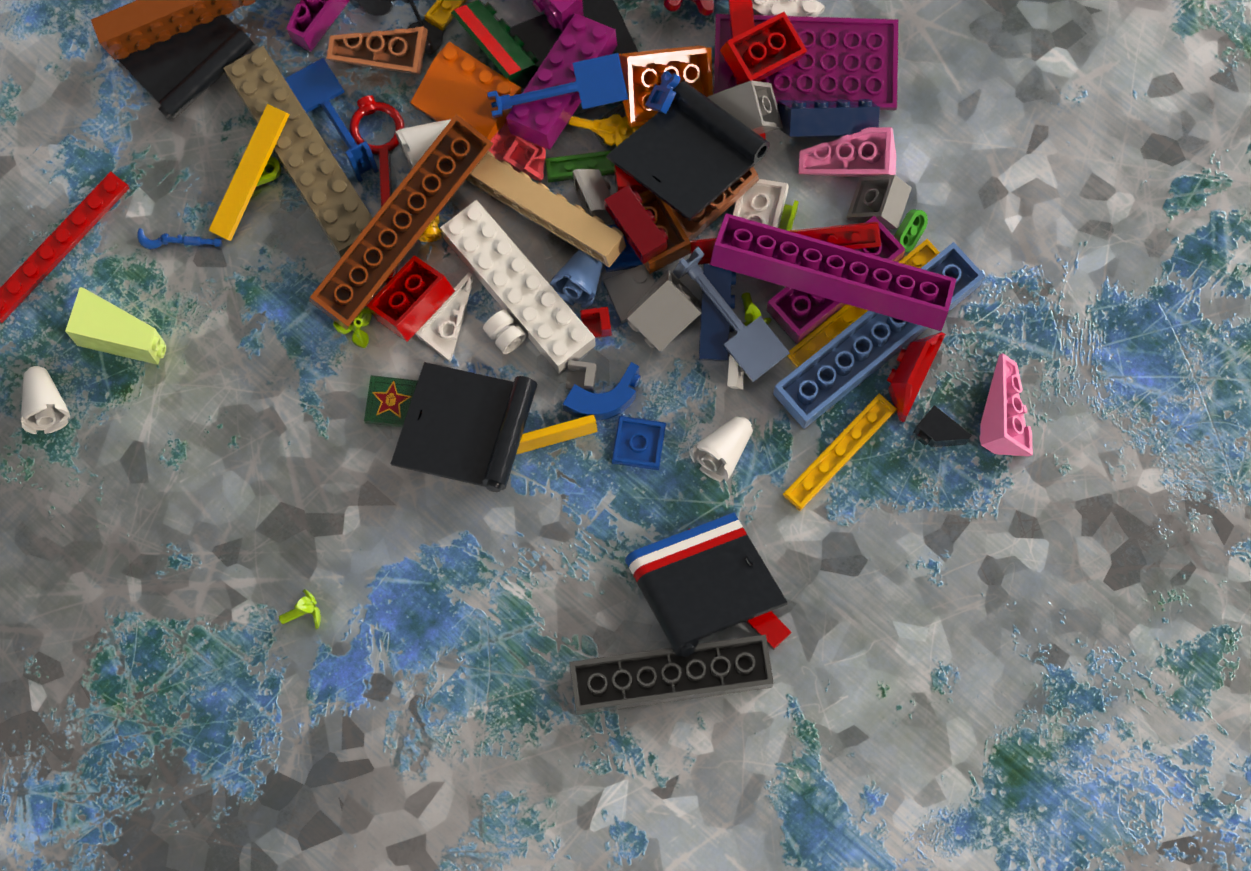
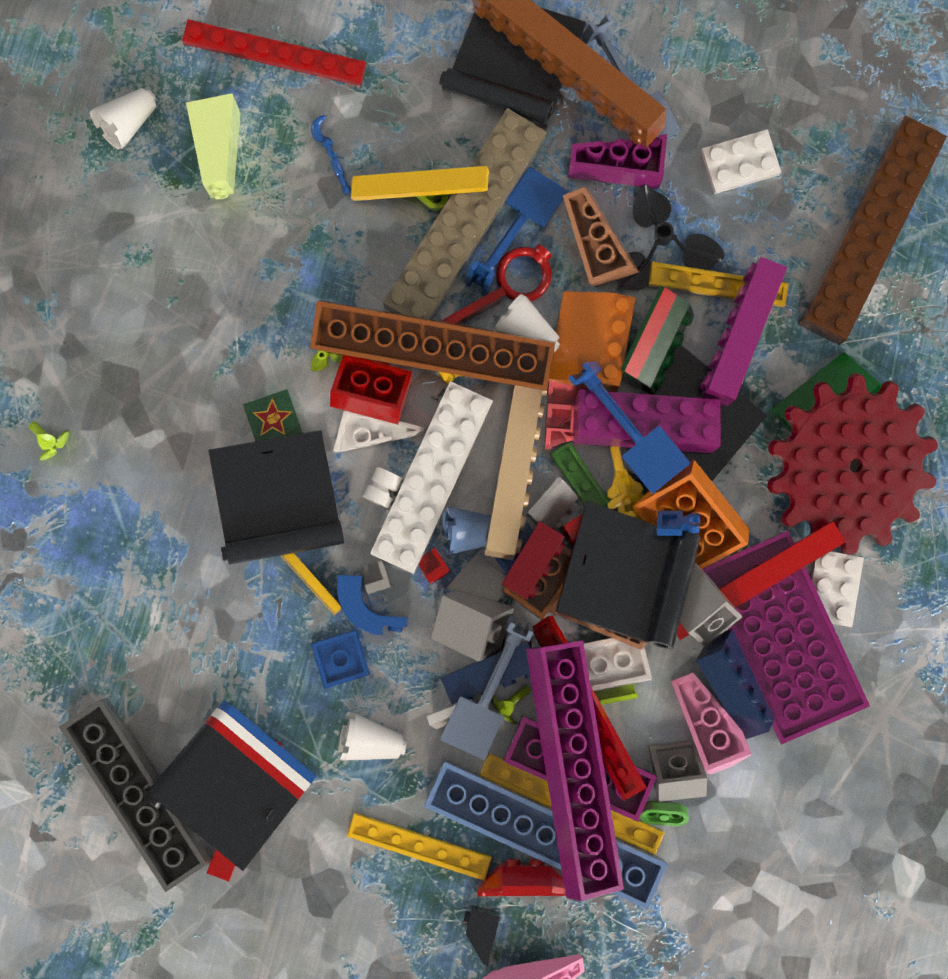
camera: 55 degrees right, 10 degrees up
red brick [720,11,807,84] -> none

